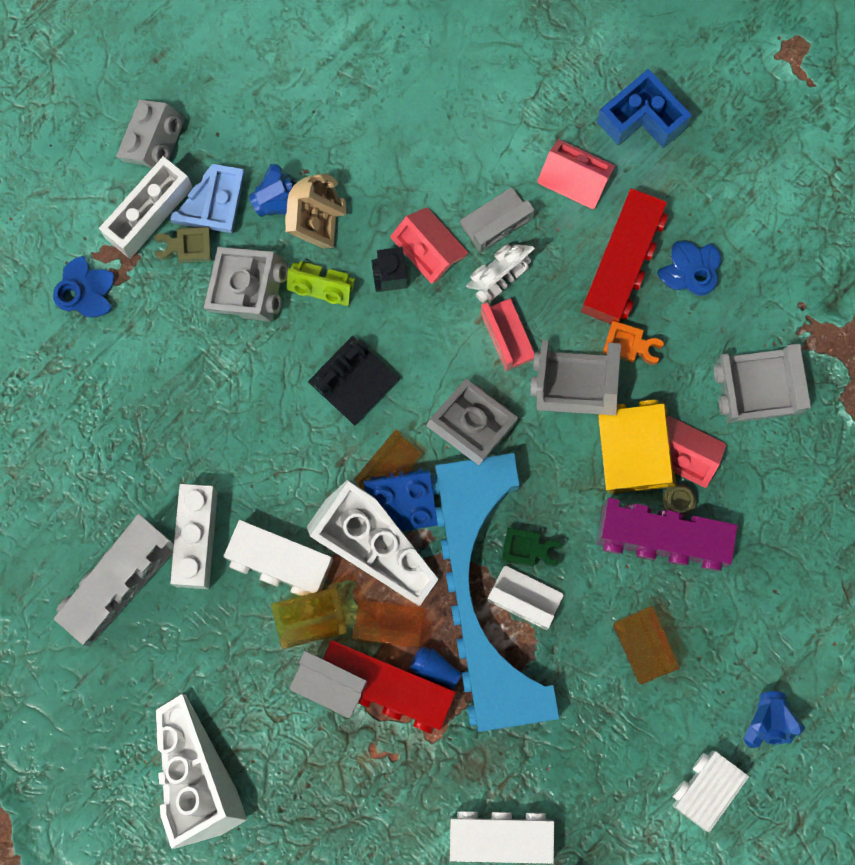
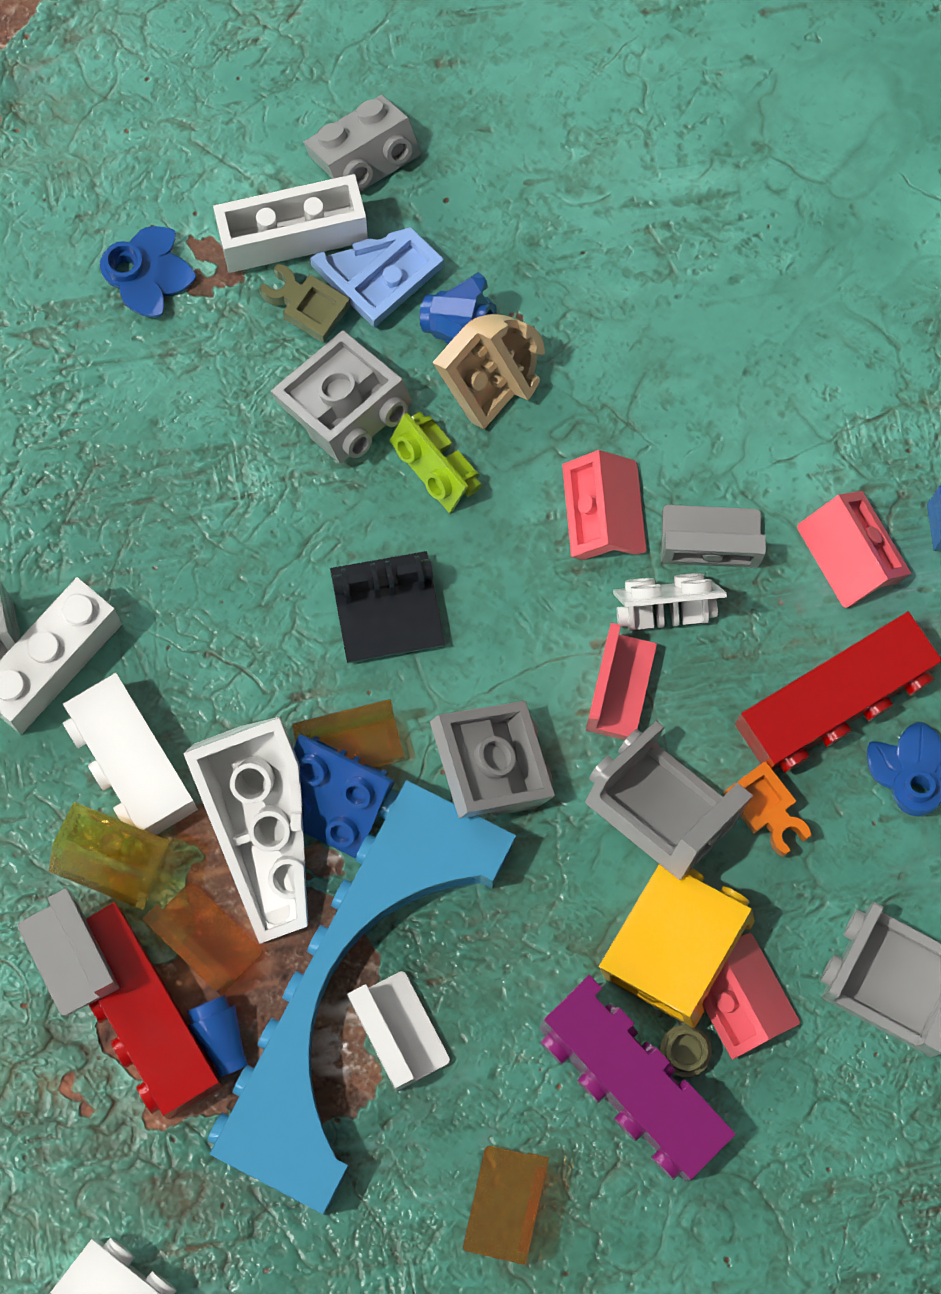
camera: 30 degrees right, 5 degrees down
black brick [371,247,407,292] -> none
dark green plate [501,528,562,567] -> none

